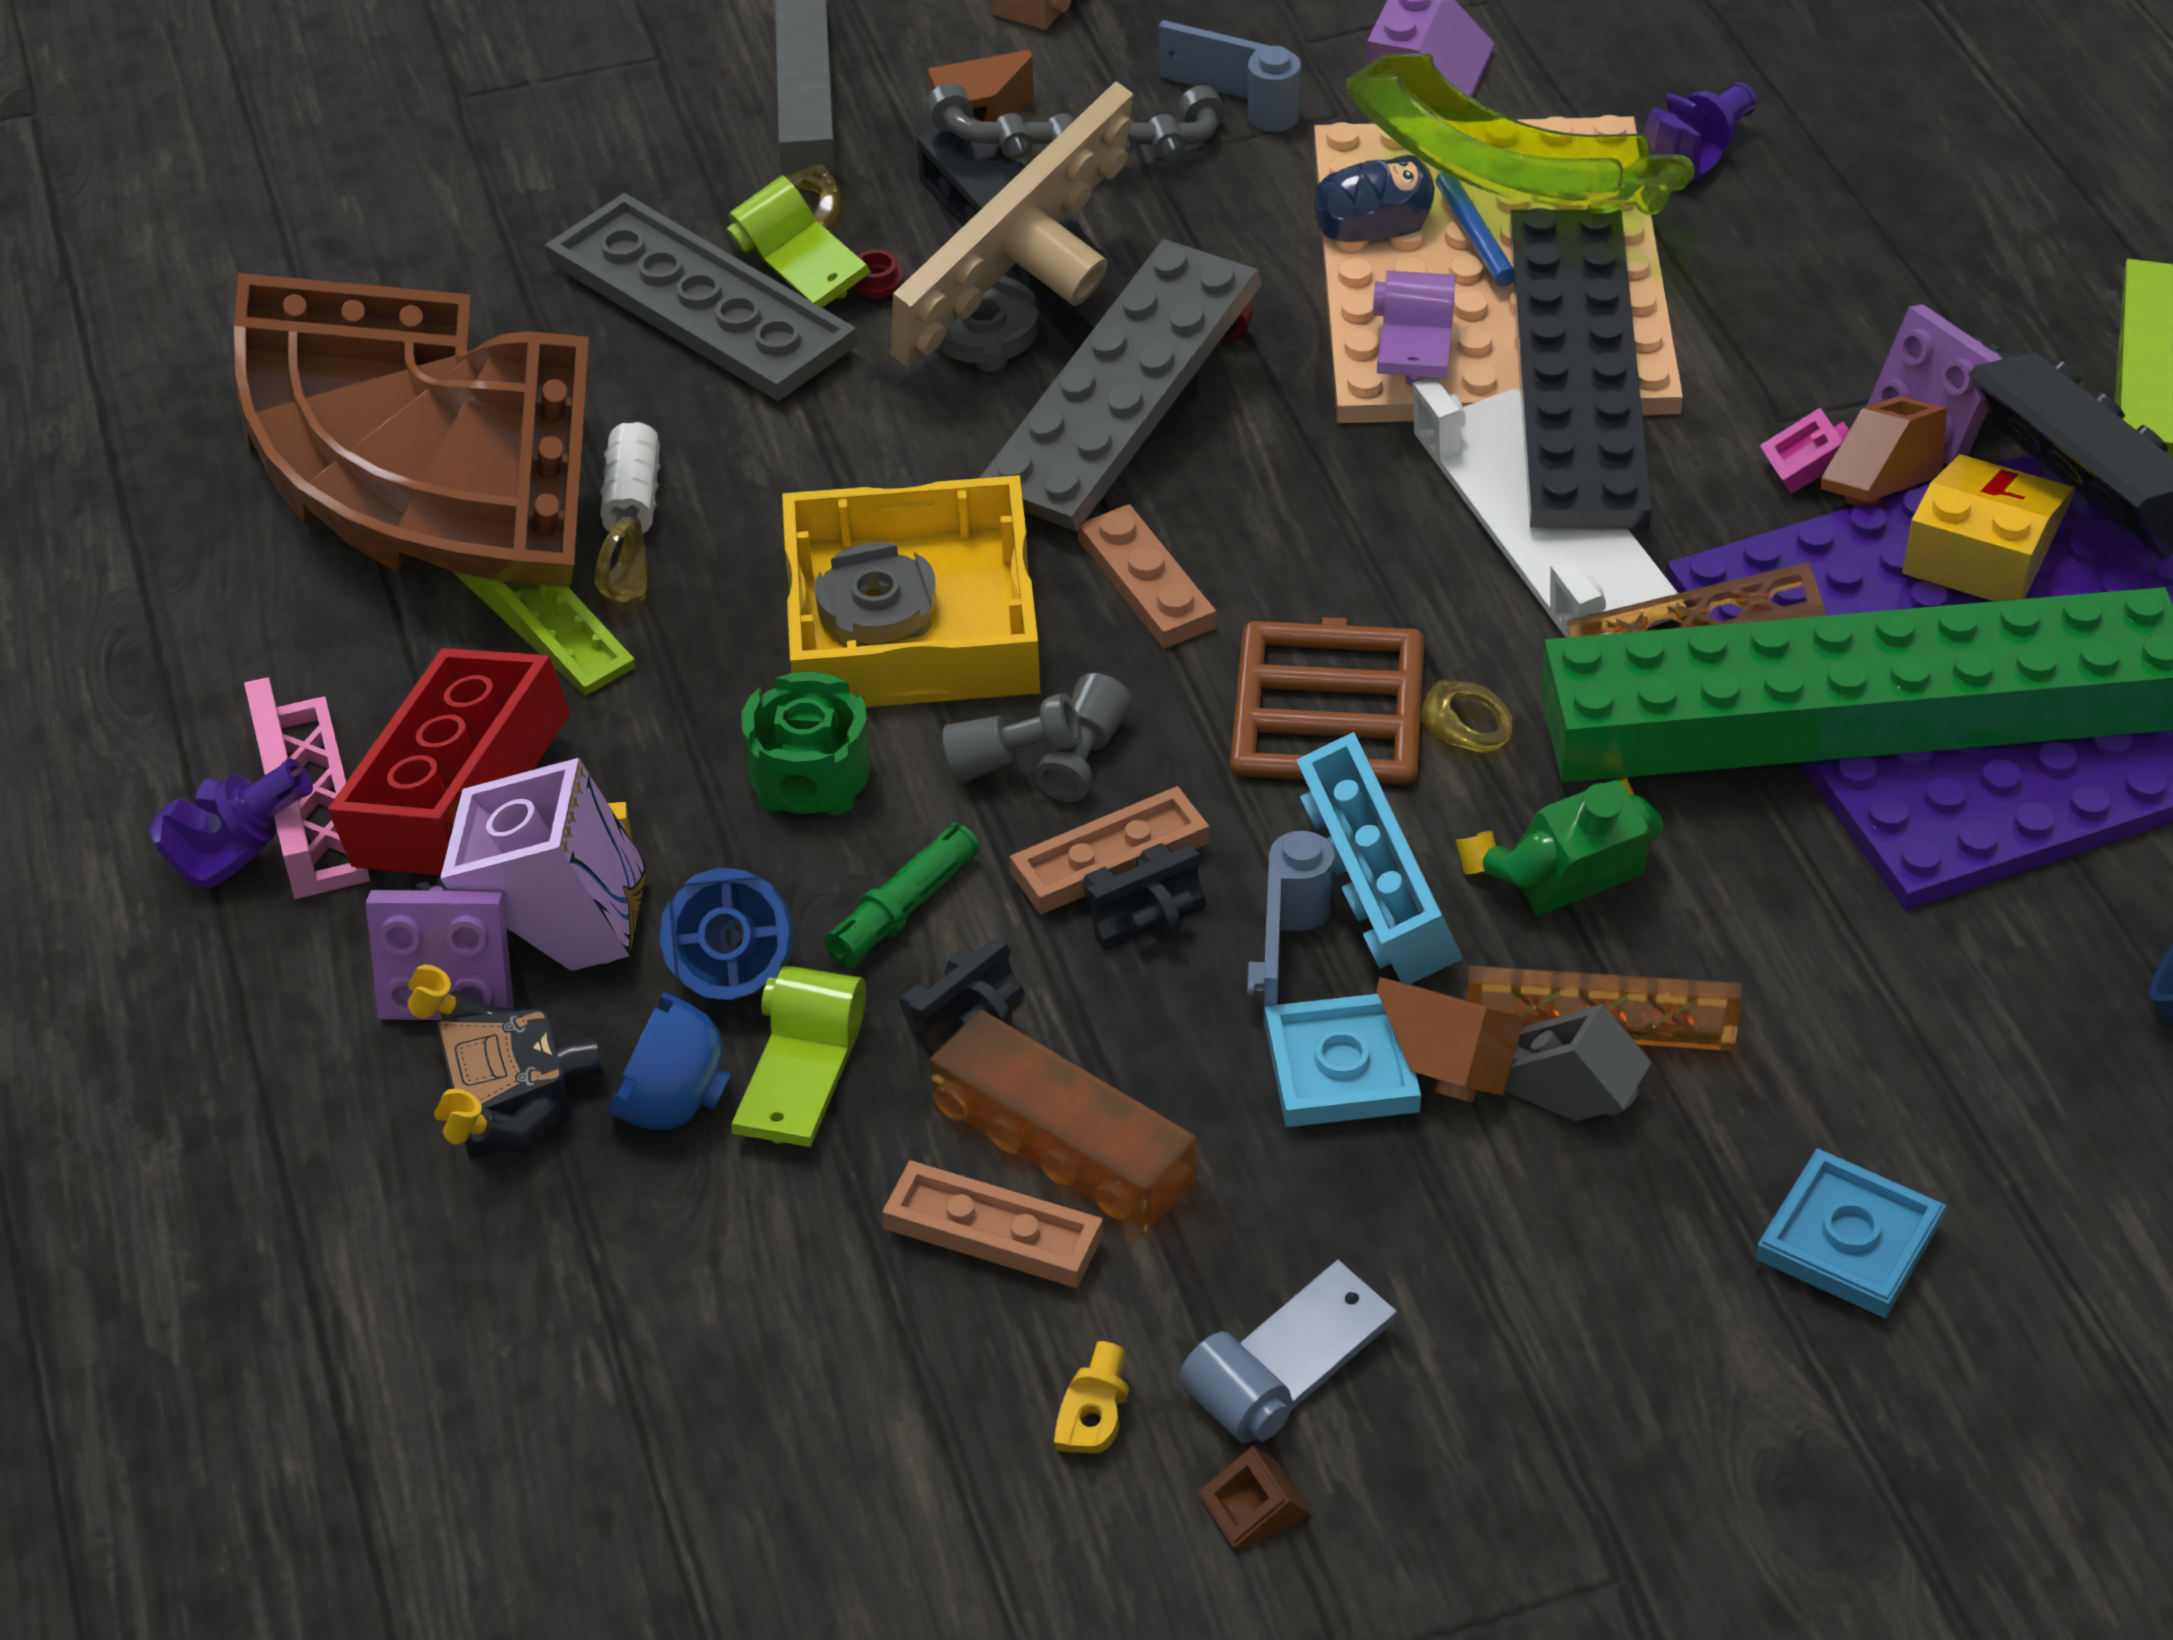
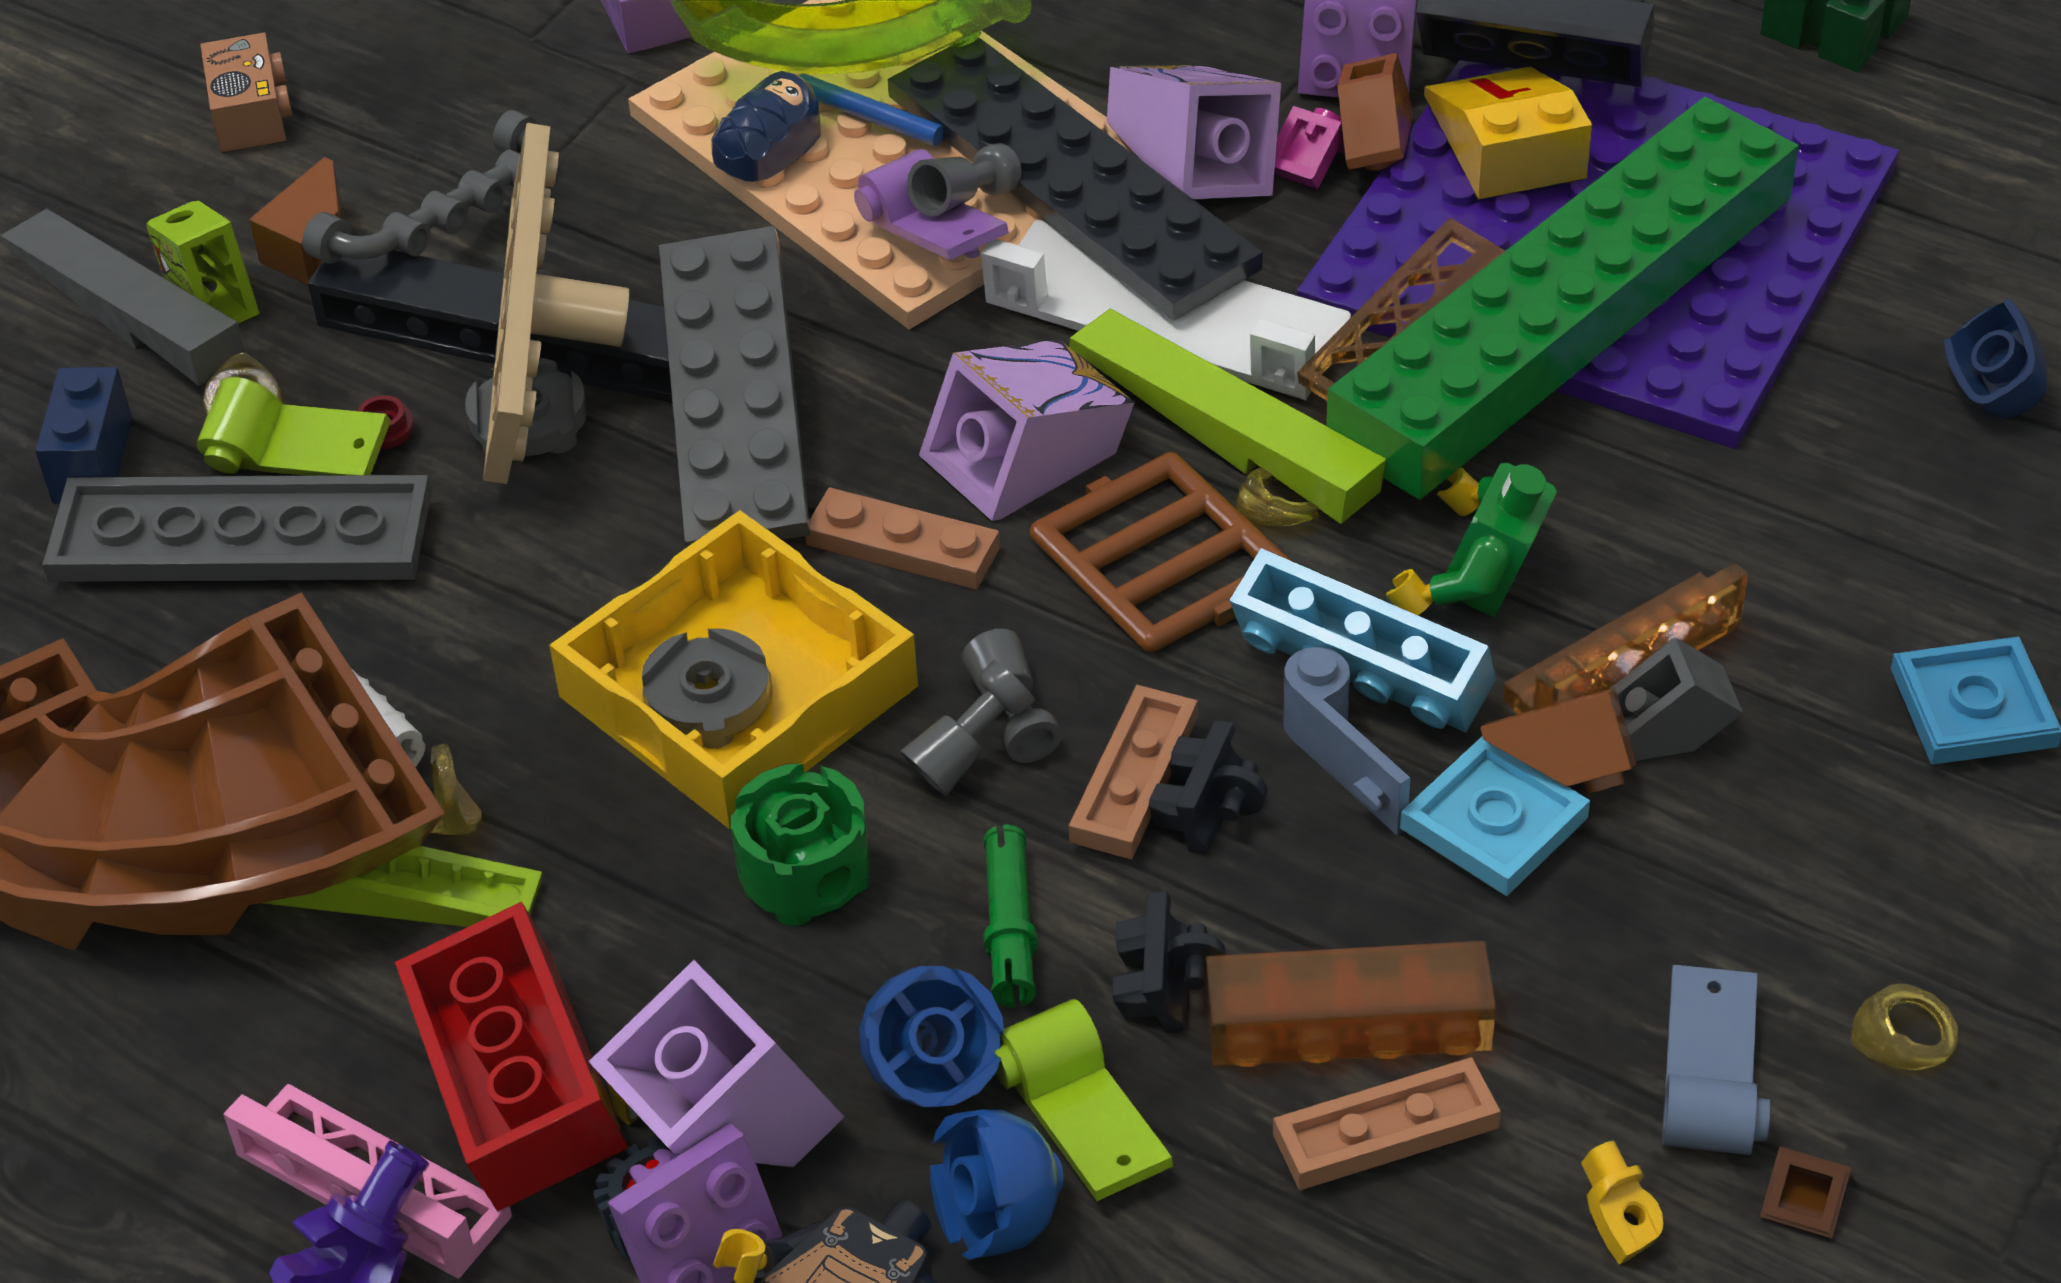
camera: 40 degrees left, 0 degrees up
sand blue door [1159,20,1301,132] -> none
none -> dark blue brick [35,367,133,503]
none -> lime torso [146,201,260,324]
none -> dark grey piece [907,143,1022,217]
none -> lavender slope [919,339,1135,521]
none -> lime slope [1069,308,1386,524]
none -> lavender slope [1107,65,1281,199]
none -> clear yellow piece [1851,984,1958,1070]

